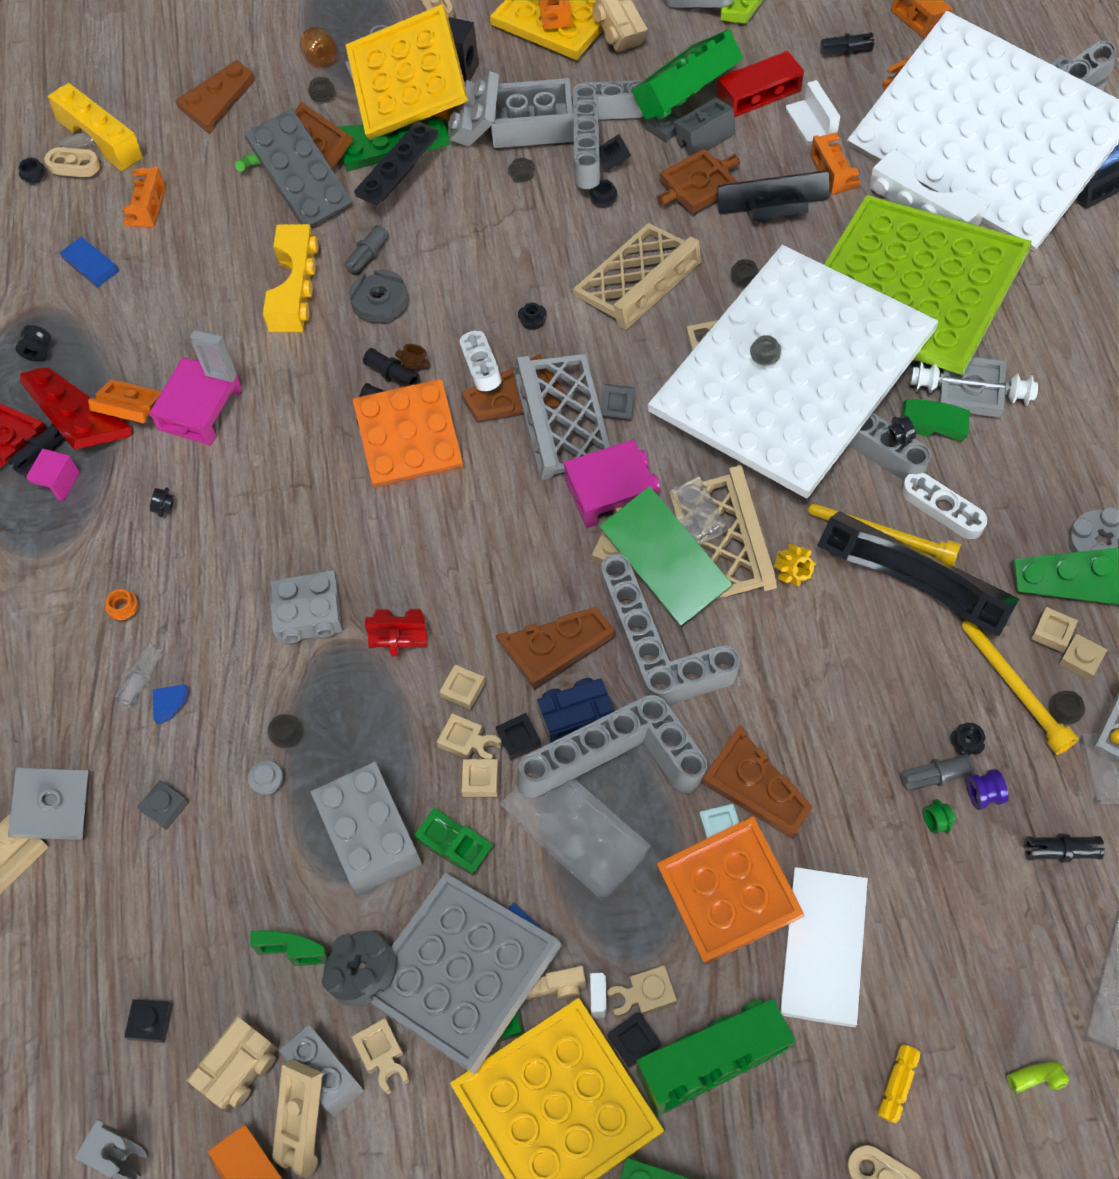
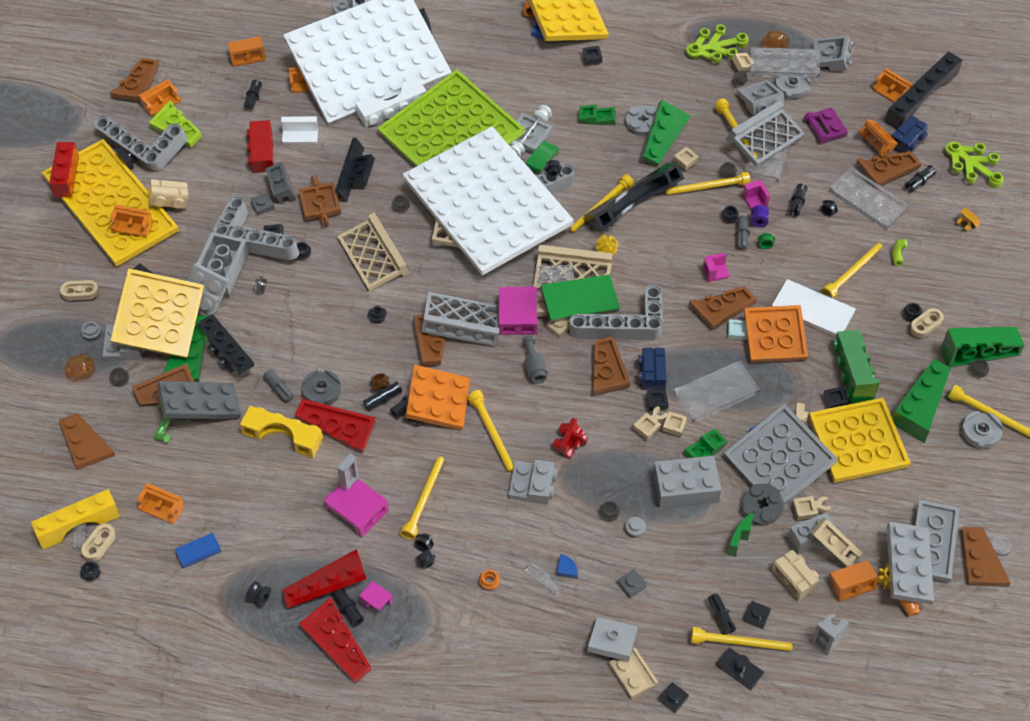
camera: 75 degrees left, 5 degrees down
orange plate [88,379,162,423] -> none
tan plate [439,664,486,710] -> none
white beam [459,331,502,391] -> none
light grey beam [516,695,707,798] -> none
white tile [590,973,607,1020] -> none
dark grey plate [601,384,635,419] -> none
tan plate [607,965,677,1018] -> none
green wedge [631,29,744,120] -> none
clear smoke plate [750,335,781,365] -> none
orange hinge [810,133,860,195] -> none
yellow axle [878,1044,921,1123] -> none
white beam [902,473,987,539] -> none
tan plate [1059,634,1108,681] -> none
none -> red wing [295,399,376,454]
none -> yellow piece [400,456,444,540]
none -> black plate [416,550,435,569]
none -> yellow piece [467,390,514,472]
none -> dark grey piece [522,335,548,383]
none -> green slope [579,104,616,125]
none -> yellow piece [691,627,793,651]
none -> dark pink panel [703,253,729,282]
none -> black axle [708,593,736,635]
none -> black tile [716,647,764,691]
none -> dark pink panel [742,179,770,210]
none -> black plate [820,199,838,217]
none -> yellow piece [821,243,882,299]
none -> black plate [903,303,922,321]

